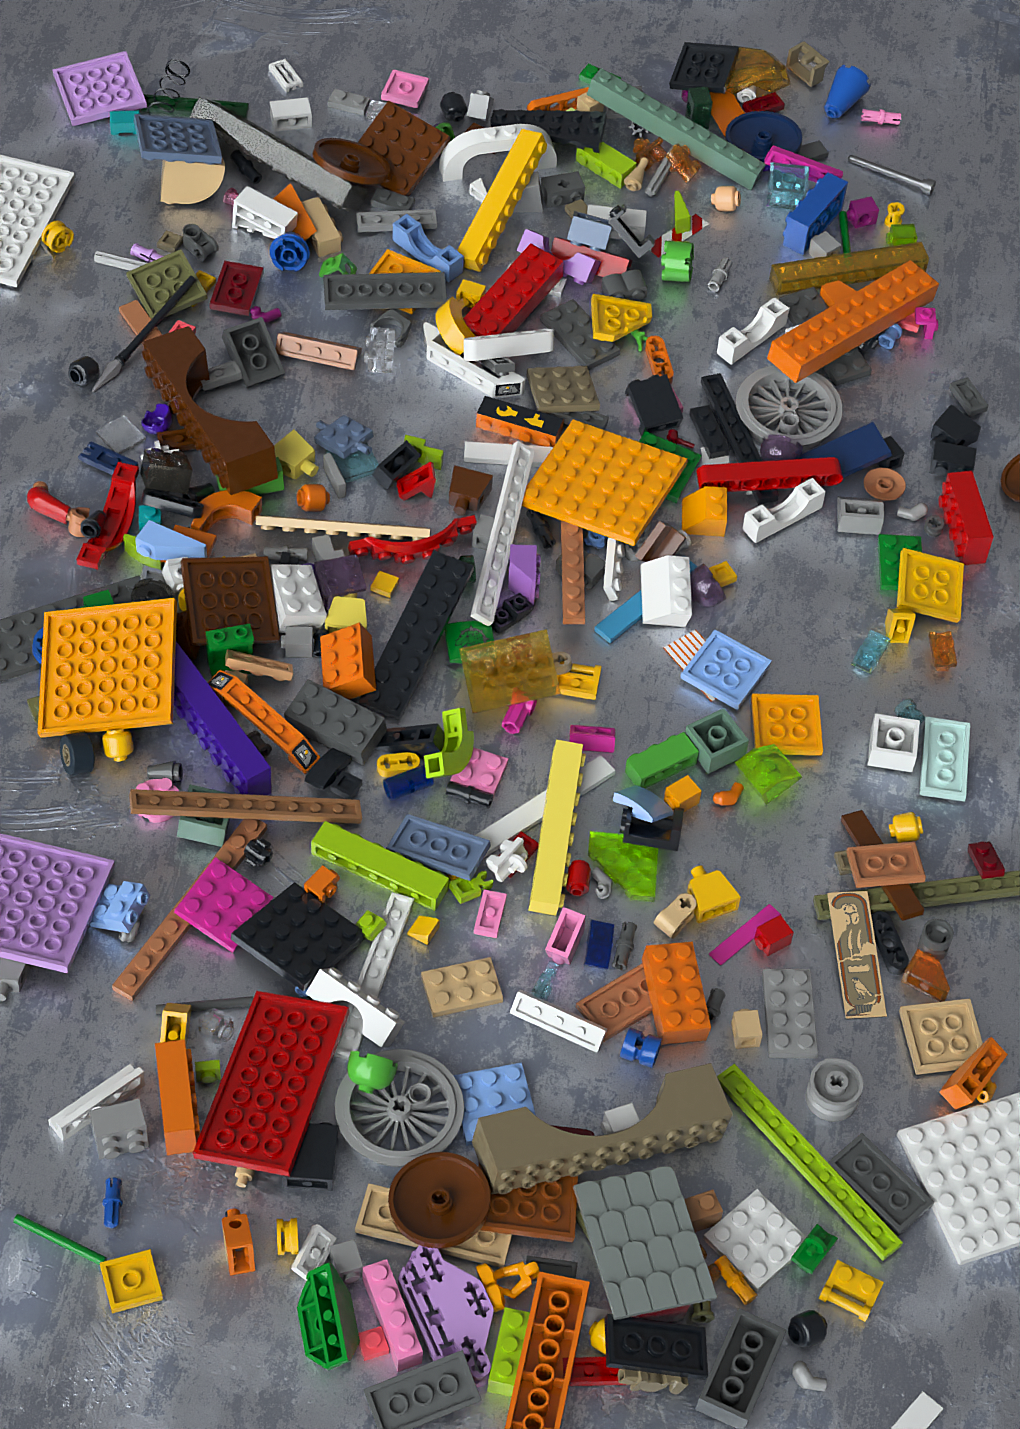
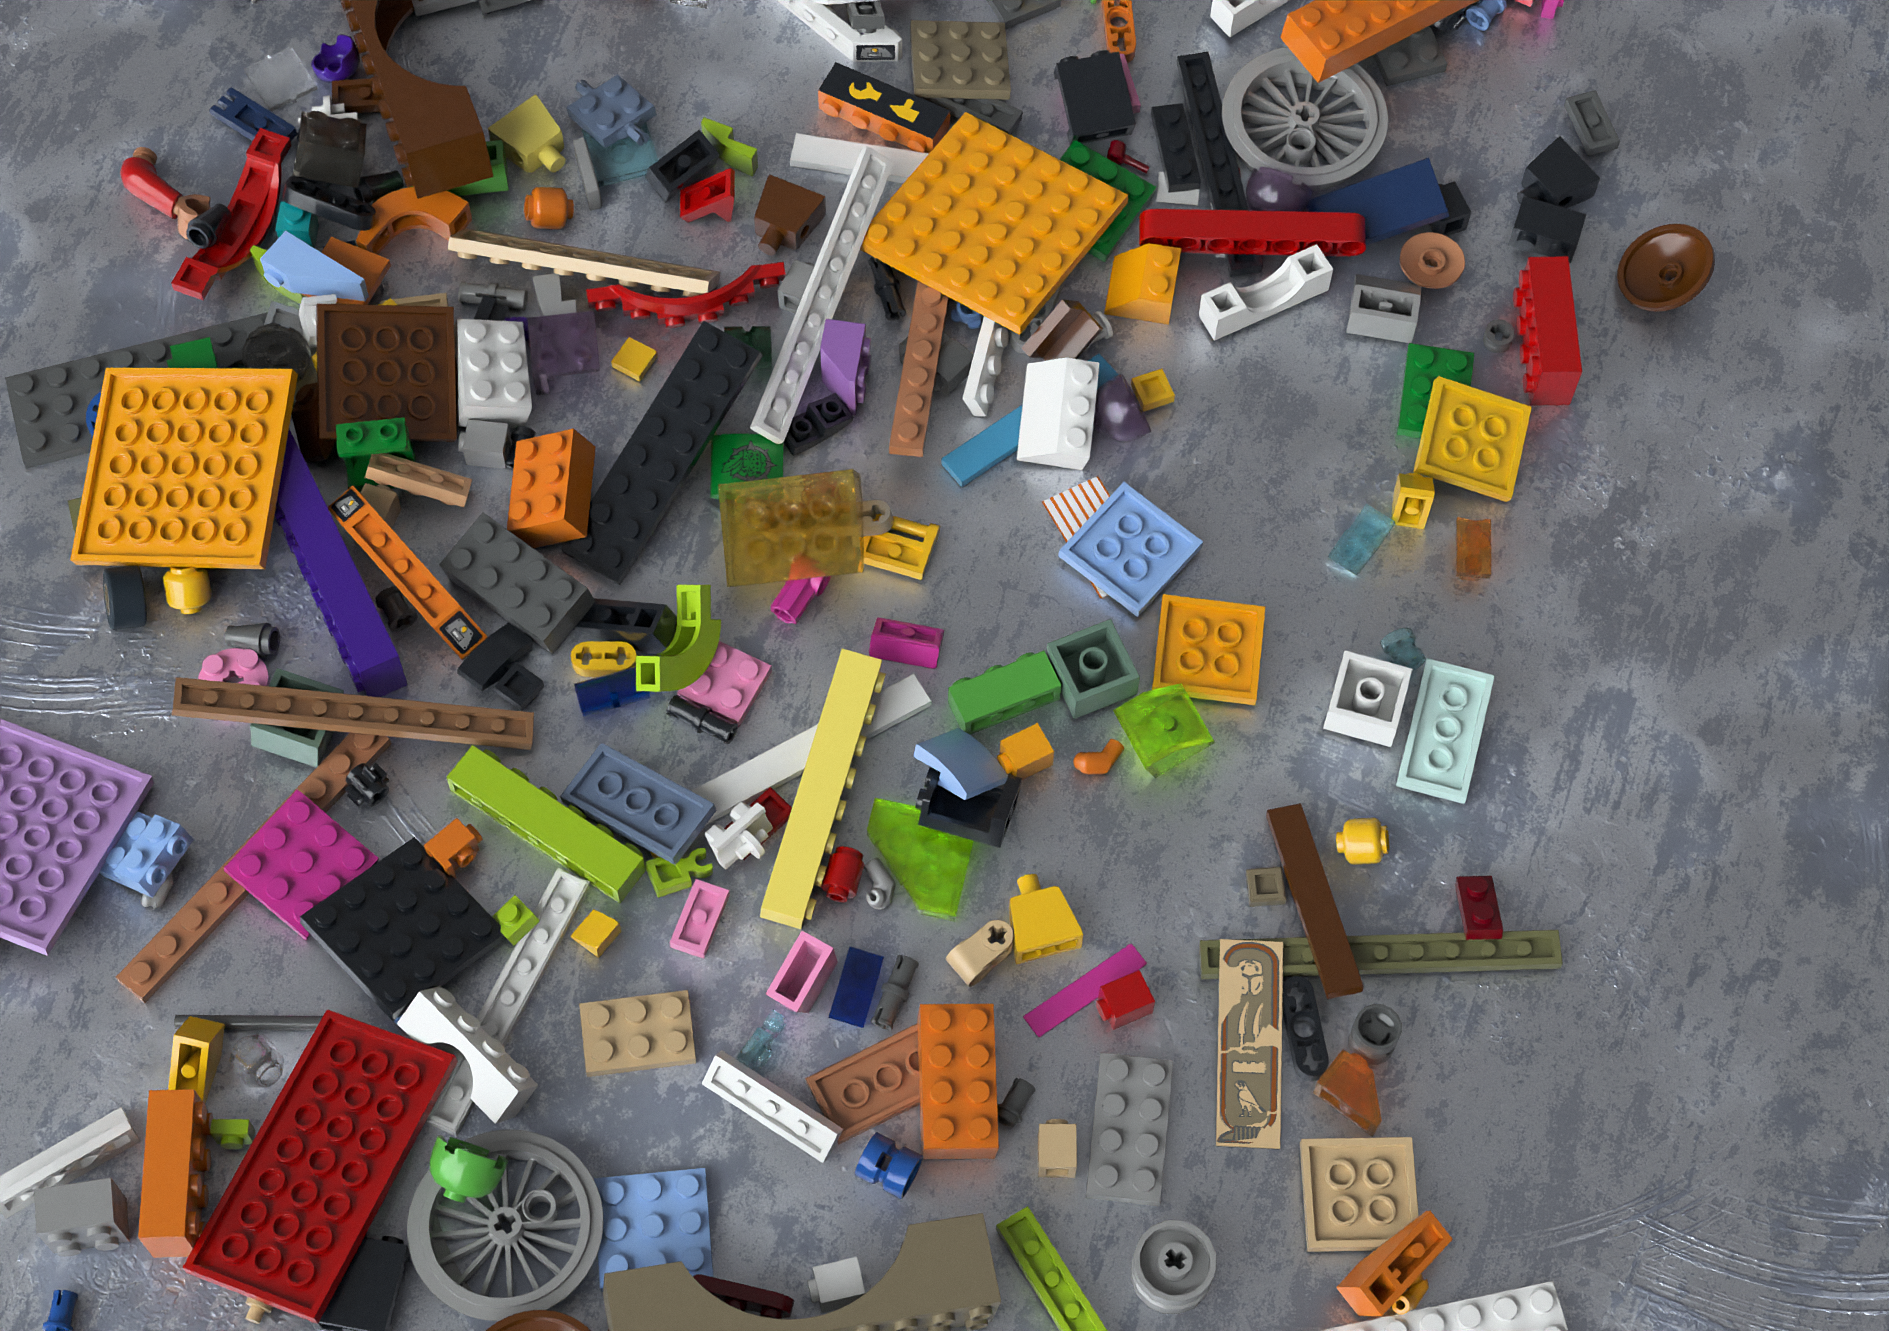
camera: 10 degrees right, 10 degrees up
light yellow torso [325,590,367,633] -> none
nougat tile [846,842,926,888] -> none
light grey arm [897,503,928,521] -> none

